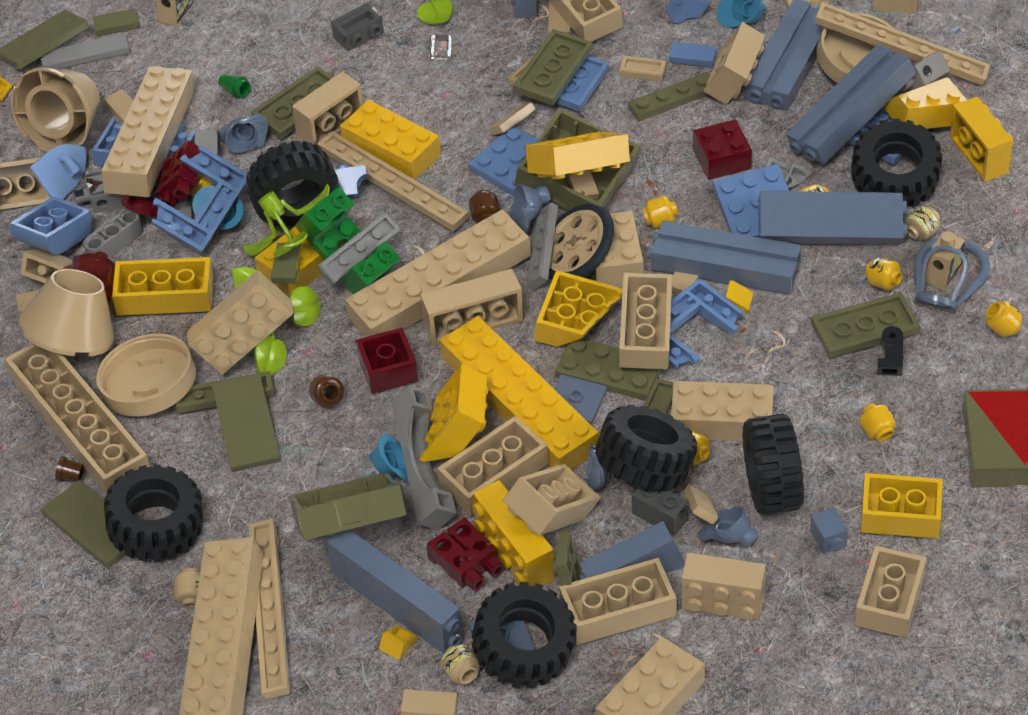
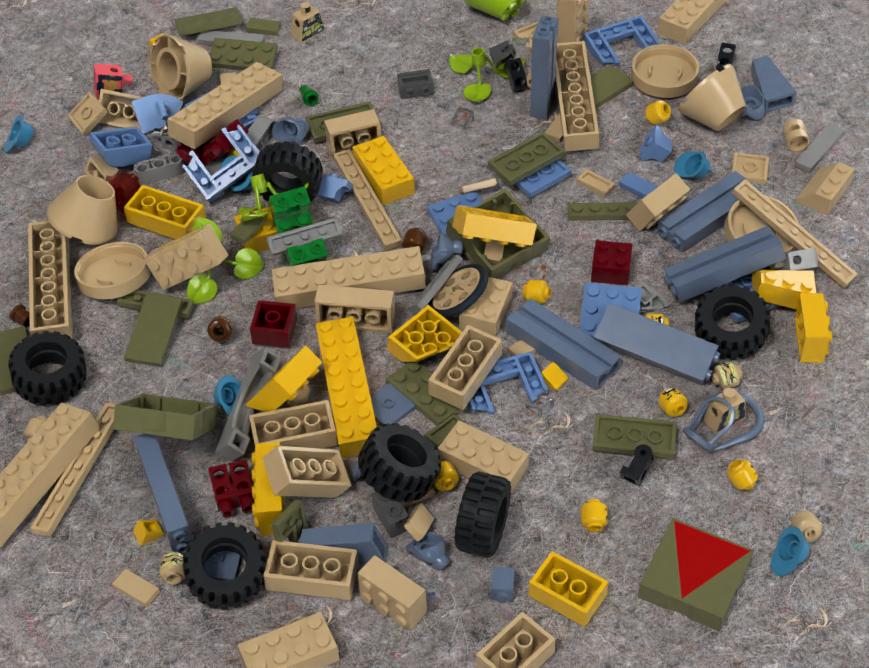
camera: 25 degrees right, 0 degrees up
none -> olive plate [209,37,278,70]

